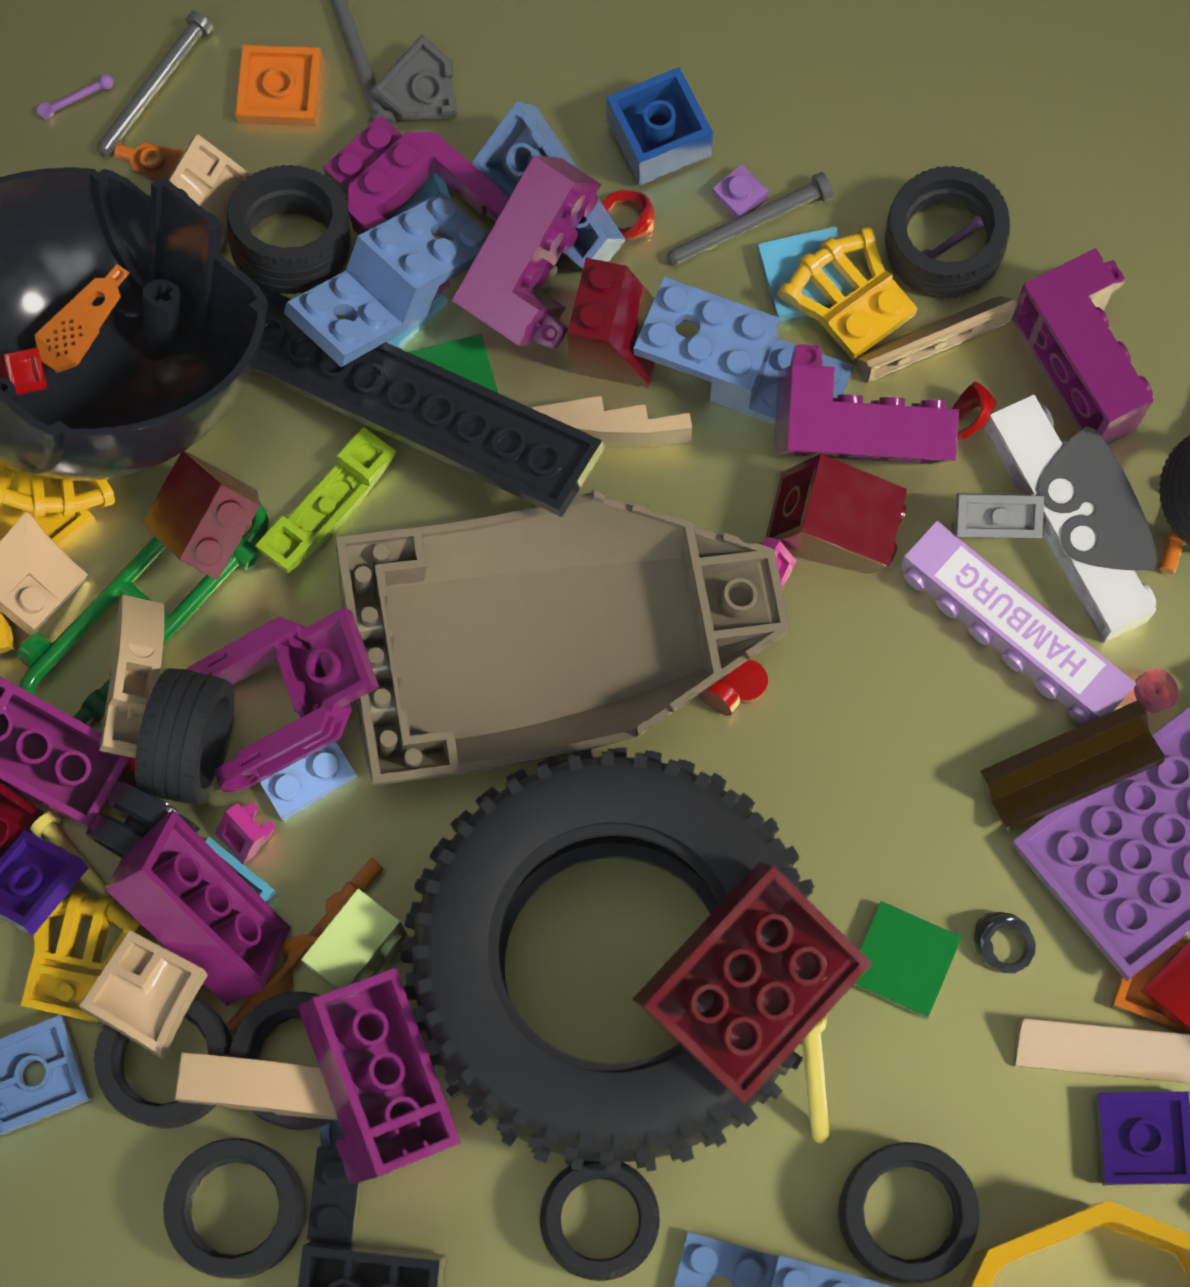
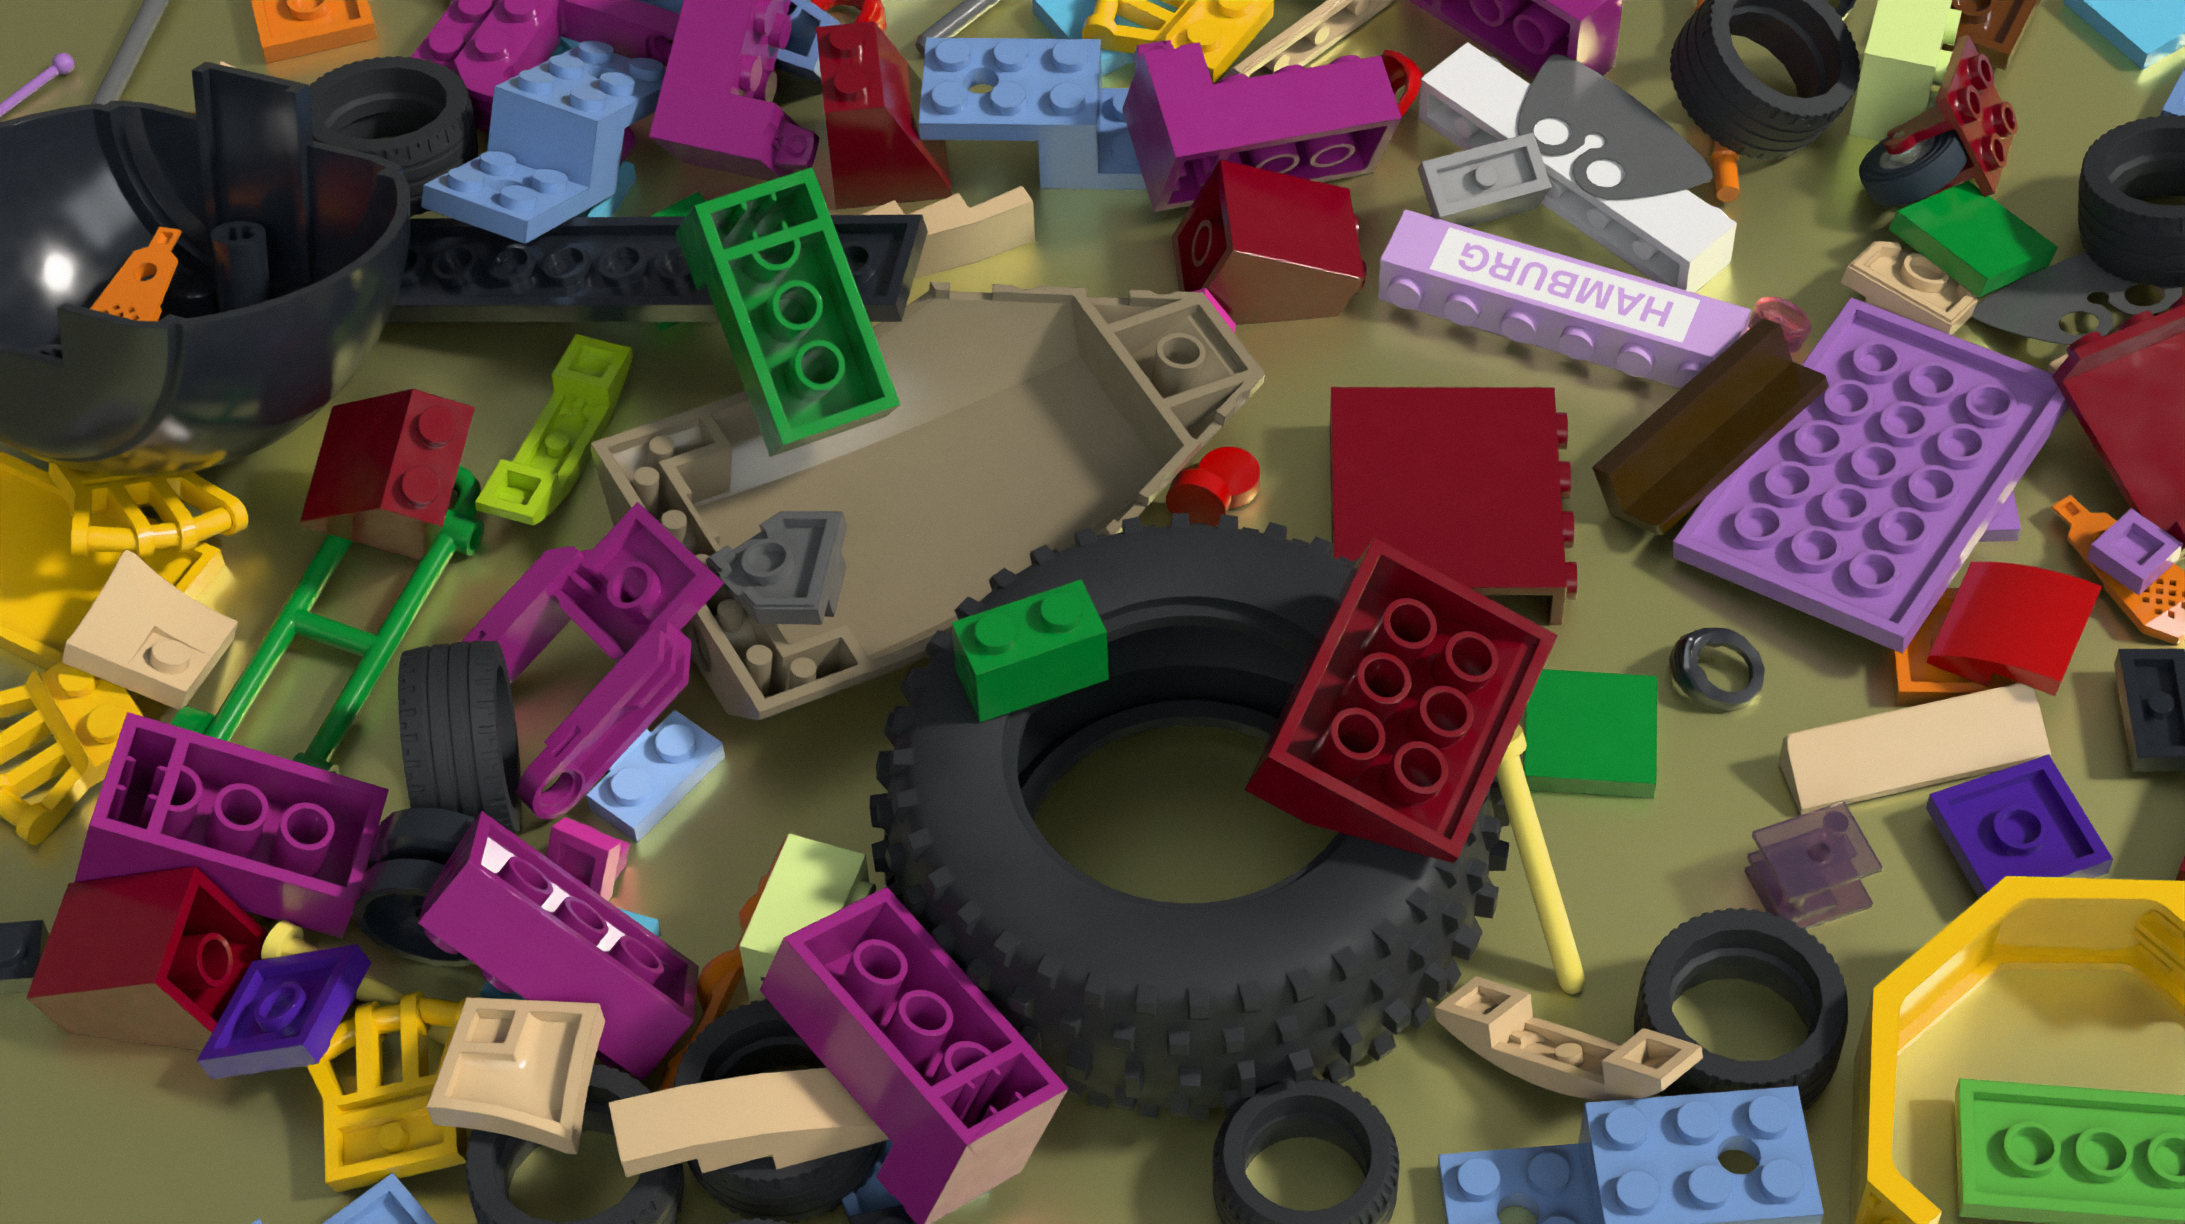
camera: 20 degrees left, 20 degrees down
tan slope [99,595,164,758] -> none
none -> green hinge [675,167,901,457]
none -> dark grey plate [705,511,847,625]
none -> green brick [951,579,1109,723]
none -> dark red panel [1329,387,1577,625]
none -> tan slope [1434,976,1703,1101]
none -> clear purple piece [1744,801,1883,930]

